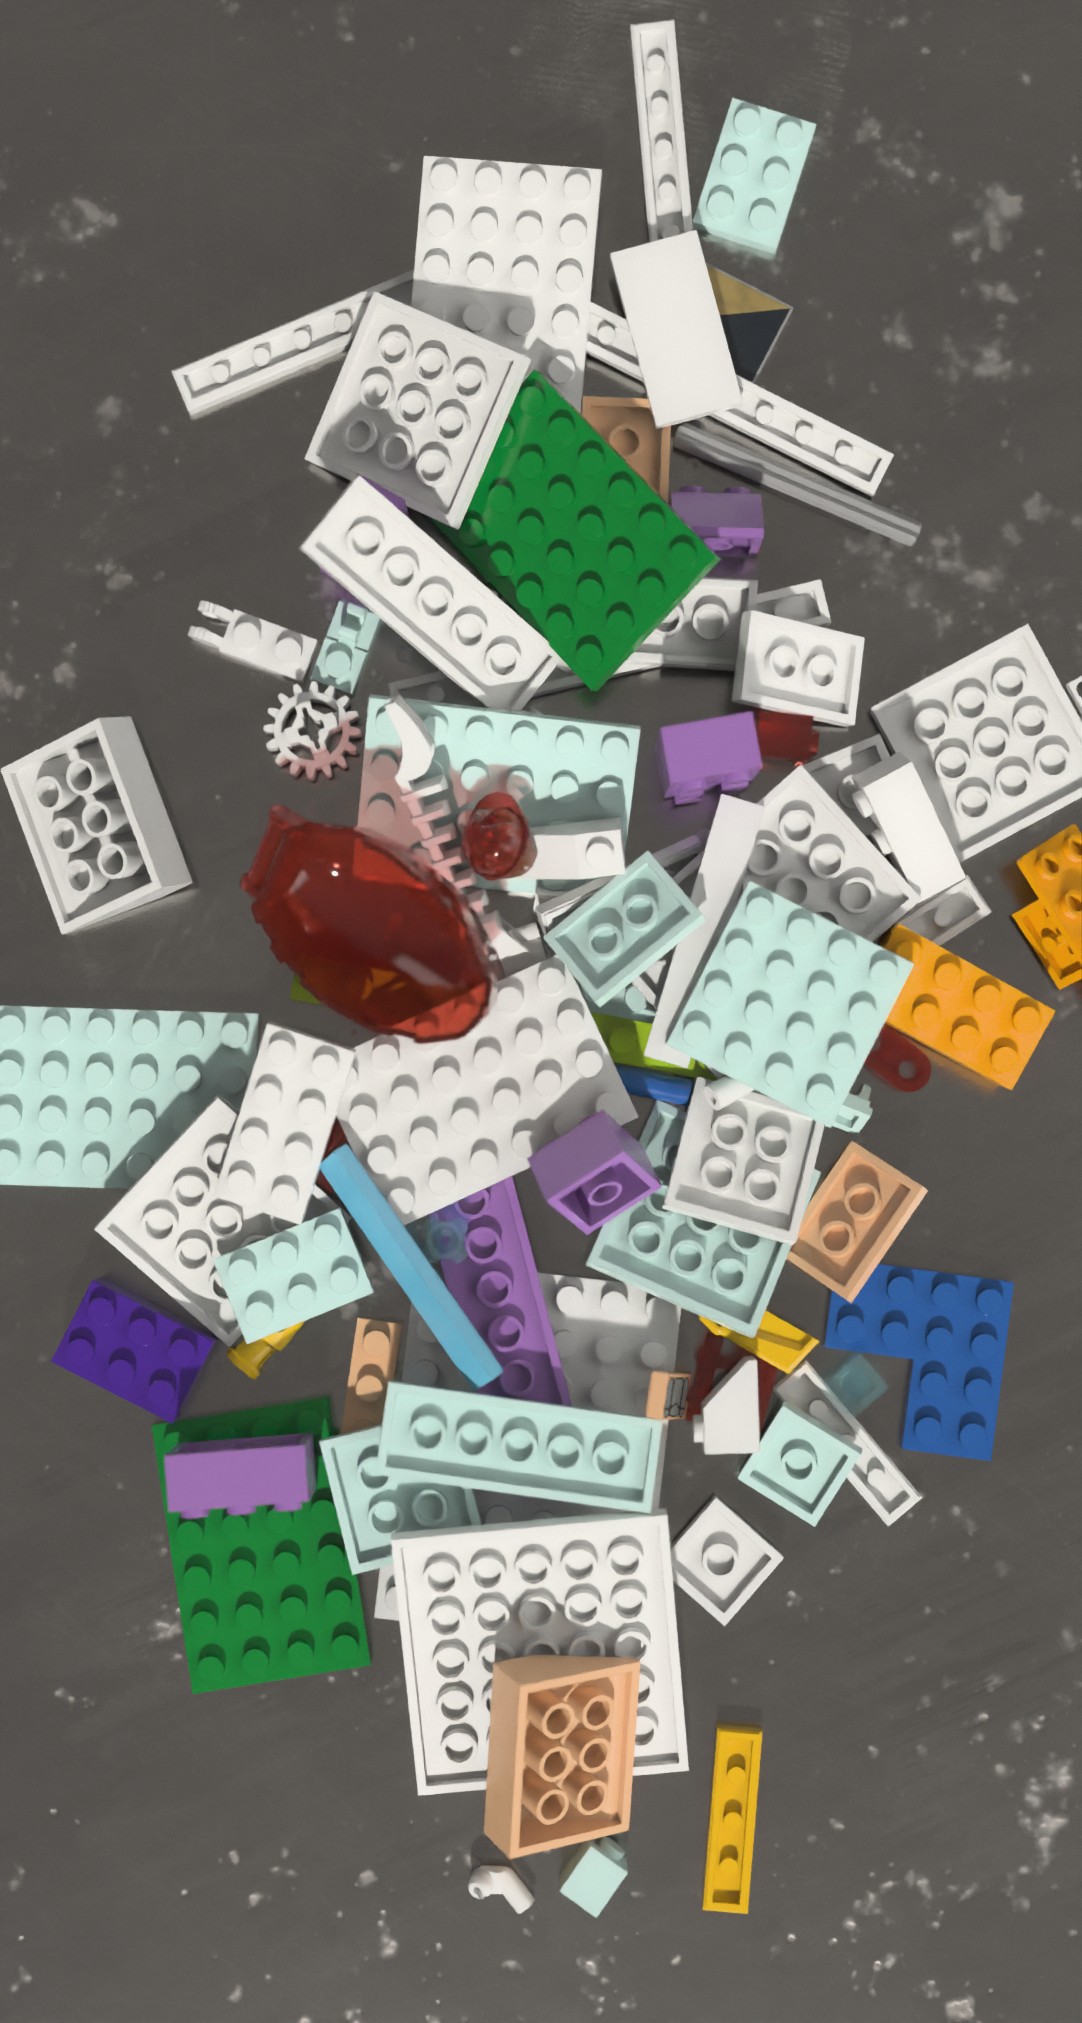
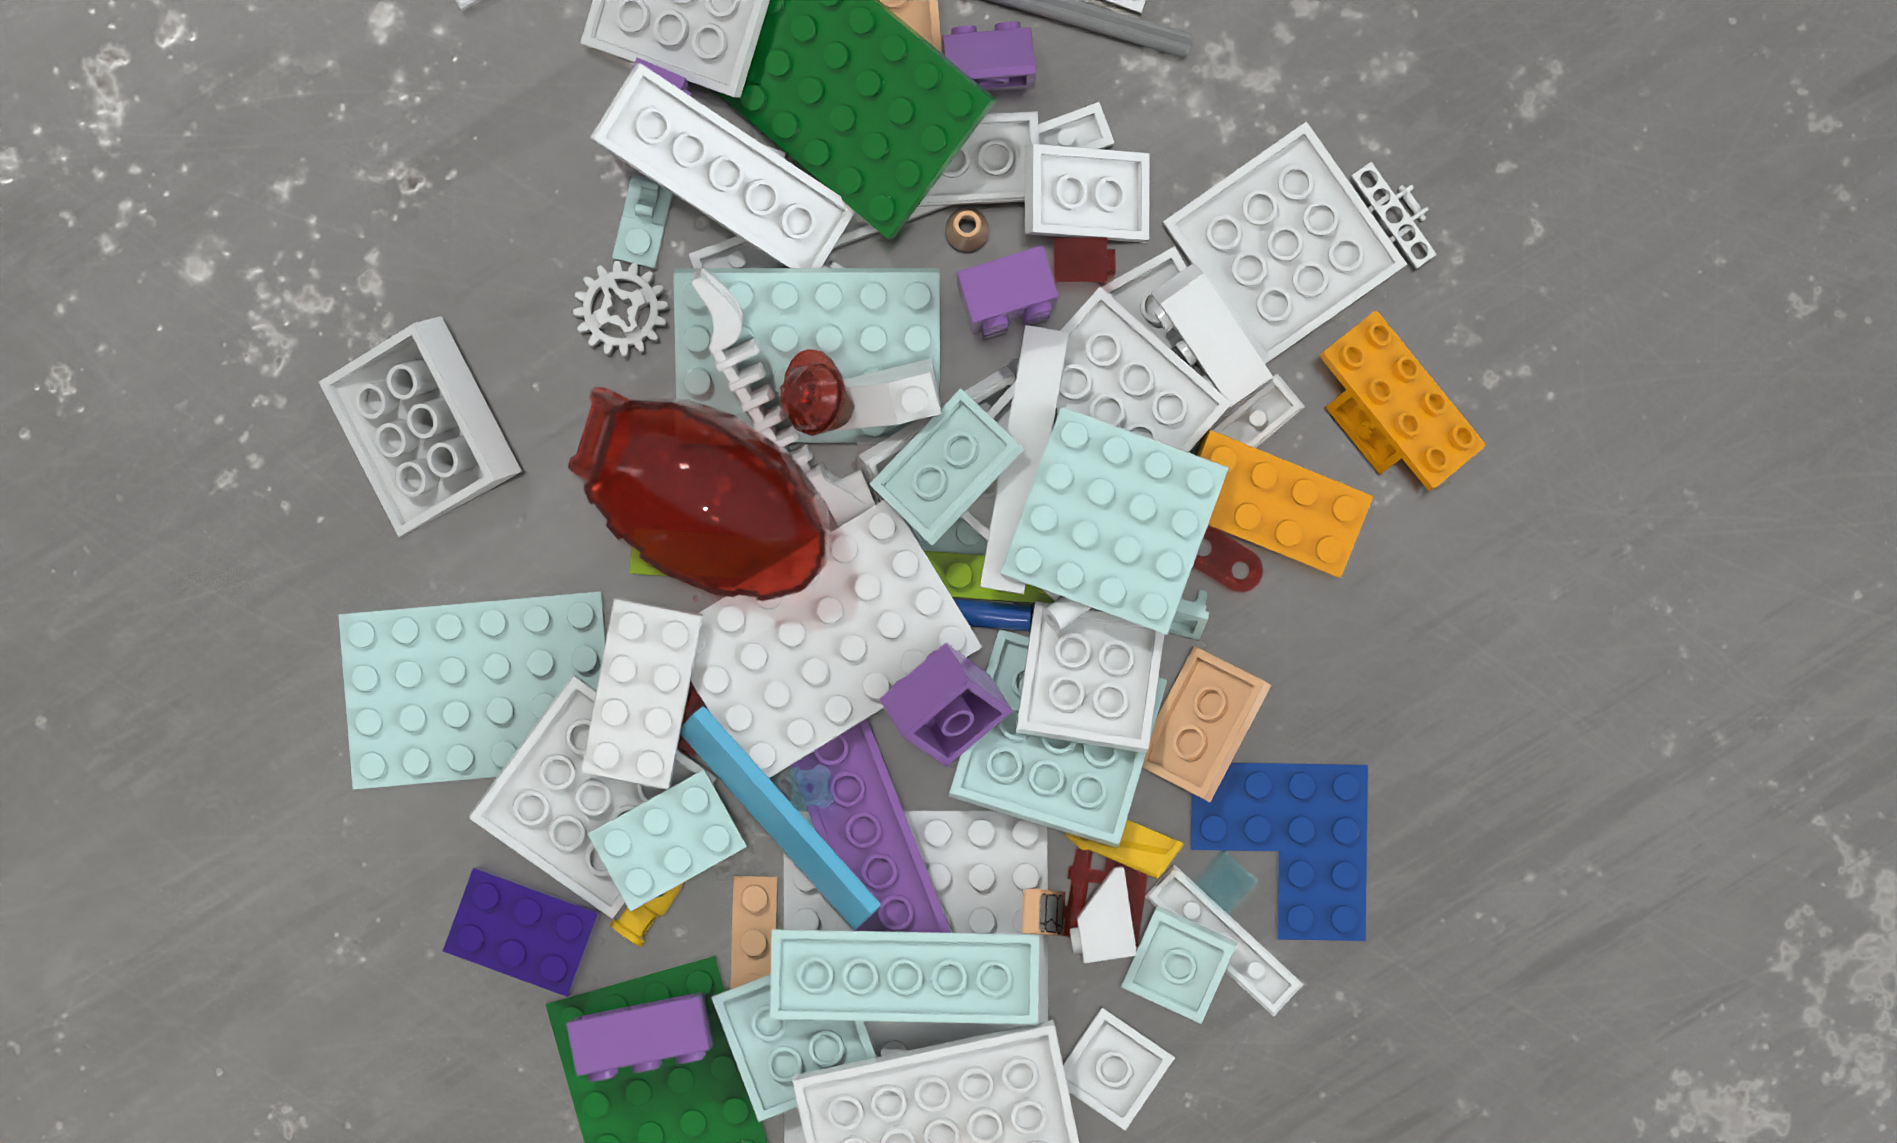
camera: 10 degrees left, 0 degrees up
white hinge [187,600,319,684] -> none
none -> light nougat cone [945,208,989,251]

